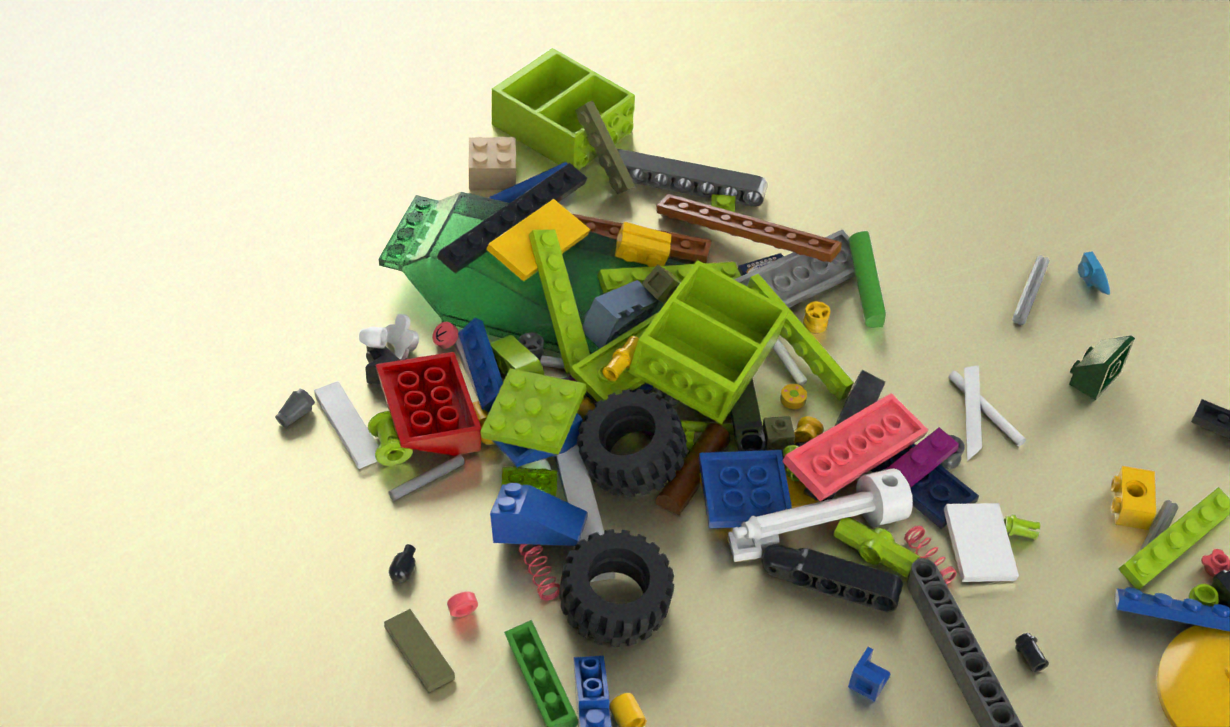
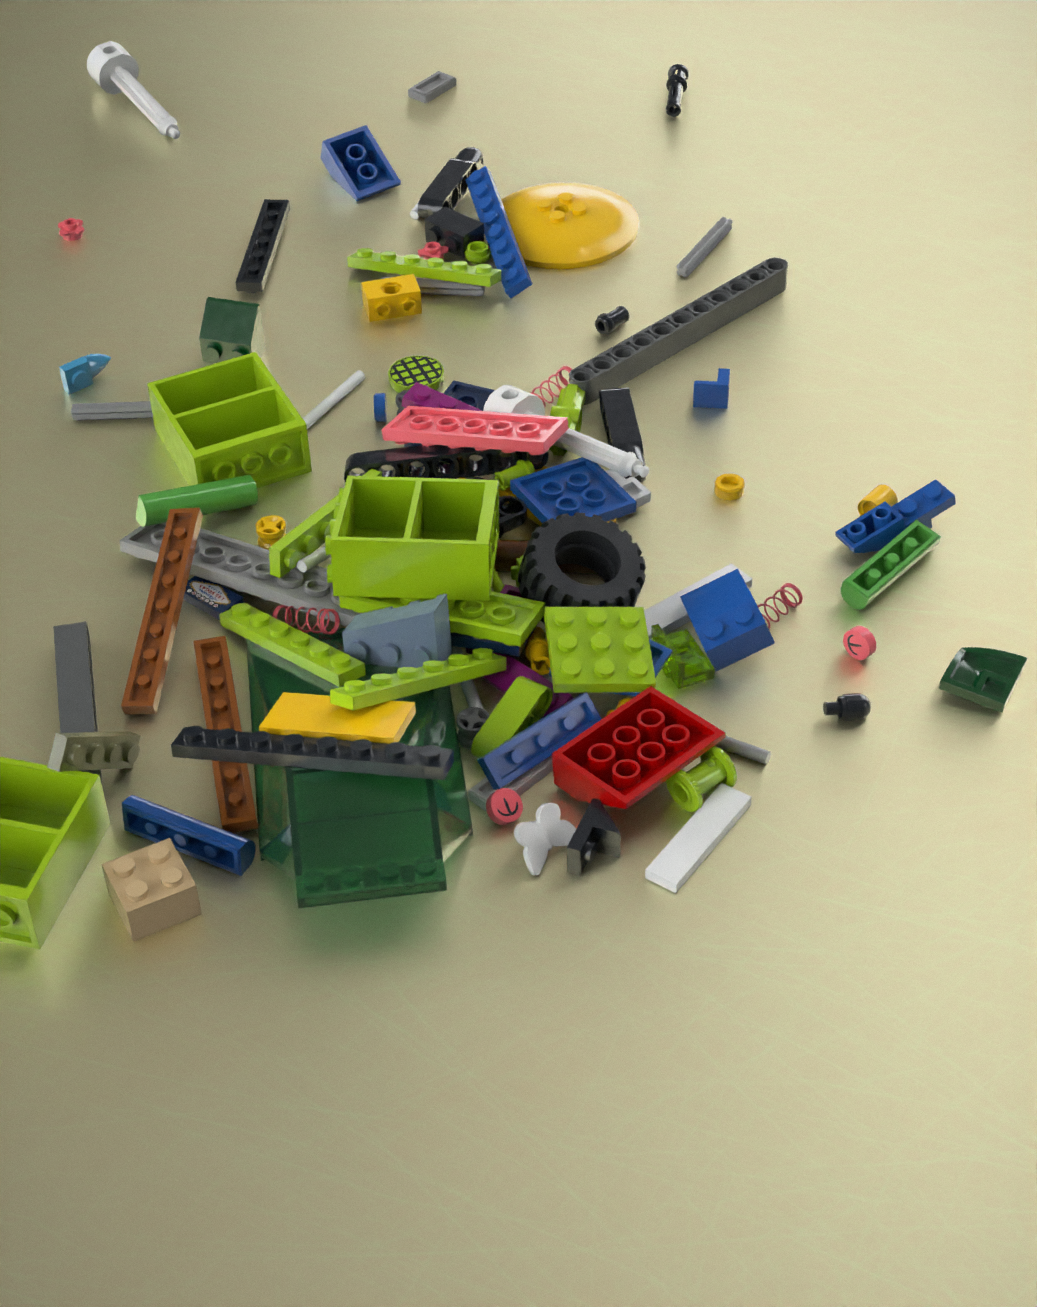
camera: 110 degrees left, 5 degrees down
dark grey cone [275,388,315,428] -> none
white hose [359,326,387,349] -> none
olive tile [384,609,455,693] -> none
black tyre [559,529,674,647] -> none
yellow pin [602,336,639,381] -> none
yellow brick [615,222,671,267] -> none
olive brick [641,265,681,304] -> none
lime plate [711,194,735,212] -> none
white tile [944,503,1019,582] -> none
white sticker [964,365,982,461] -> none
lime pin [1004,514,1040,540] -> none
none -> lime container [147,352,312,488]
none -> blue tile [374,393,387,422]
none -> tile [388,355,445,393]
none -> yellow tile [714,473,745,501]
none -> dark green plate [939,647,1027,713]

